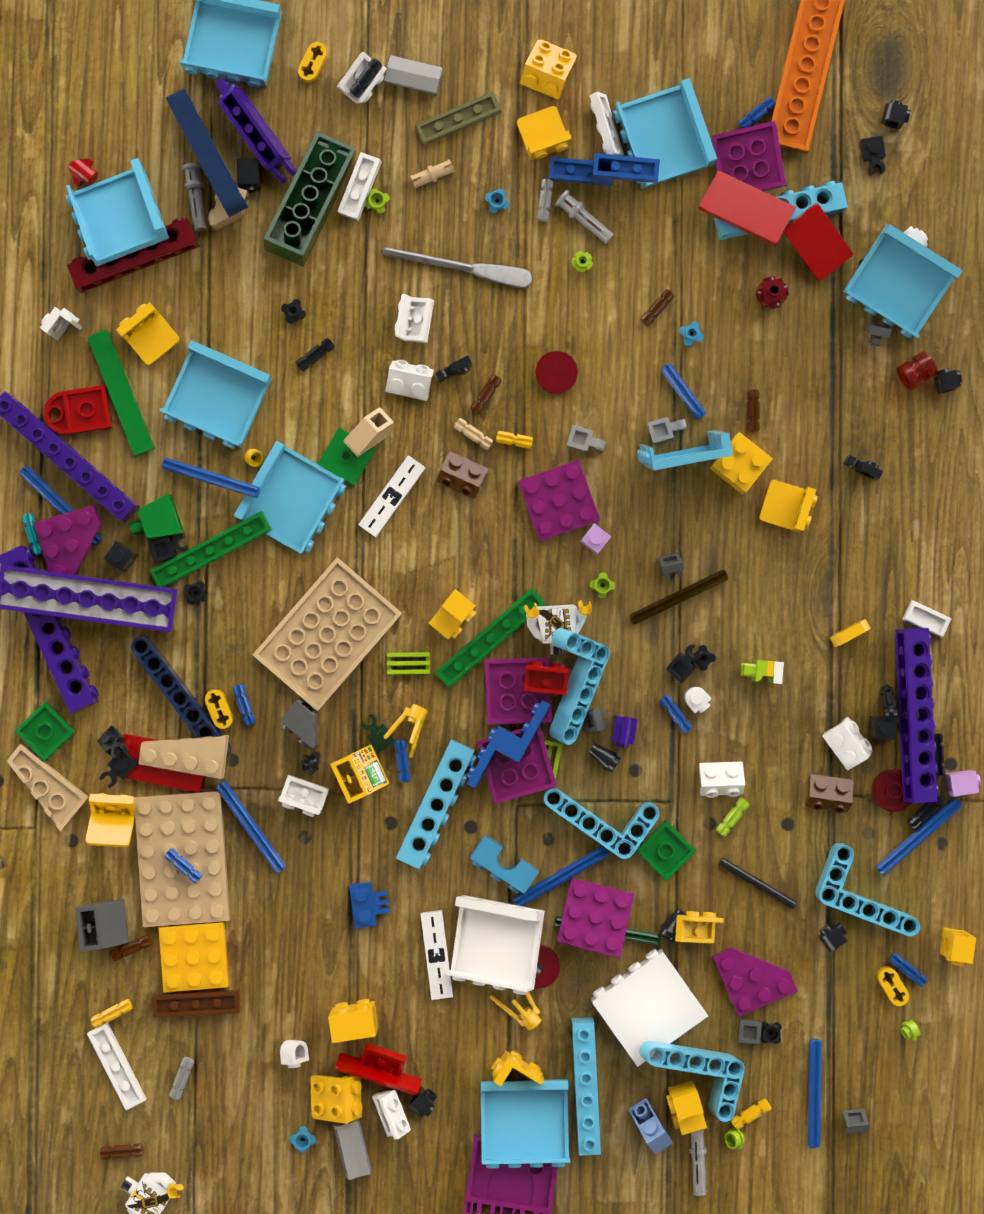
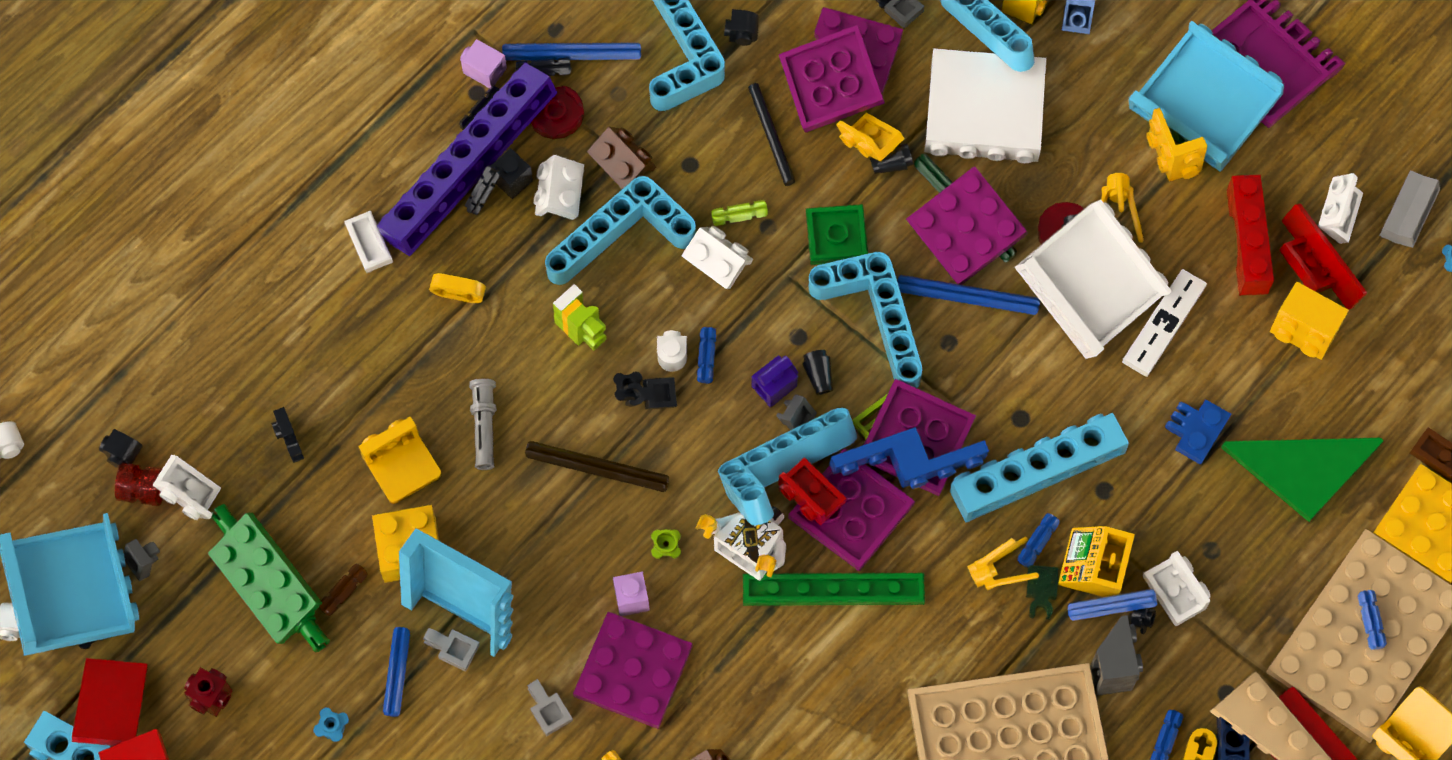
camera: 135 degrees left, 20 degrees down
blue axle [216,781,286,873] -> none
white plate [280,1040,309,1068] -> none
yellow bracket [310,1074,363,1124] -> none
lime tile [387,652,430,674] -> none
black plate [407,1087,437,1118] -> none
yellow brick [429,589,476,640] -> none
dark azure arch [470,834,539,894] -> none
medium azure brick [571,1017,601,1156] -> none
dark grey tile [658,552,685,580] -> none
none -> white bracket [153,455,221,520]
none -> plate [208,504,330,653]
none -> light grey pin [469,379,497,470]
none -> medium azure beam [545,176,696,285]
none -> magenta plate [779,24,885,133]
none -> axle [1068,589,1157,621]
none -> green tile [1221,438,1384,522]
none -> red arch [1226,174,1274,296]

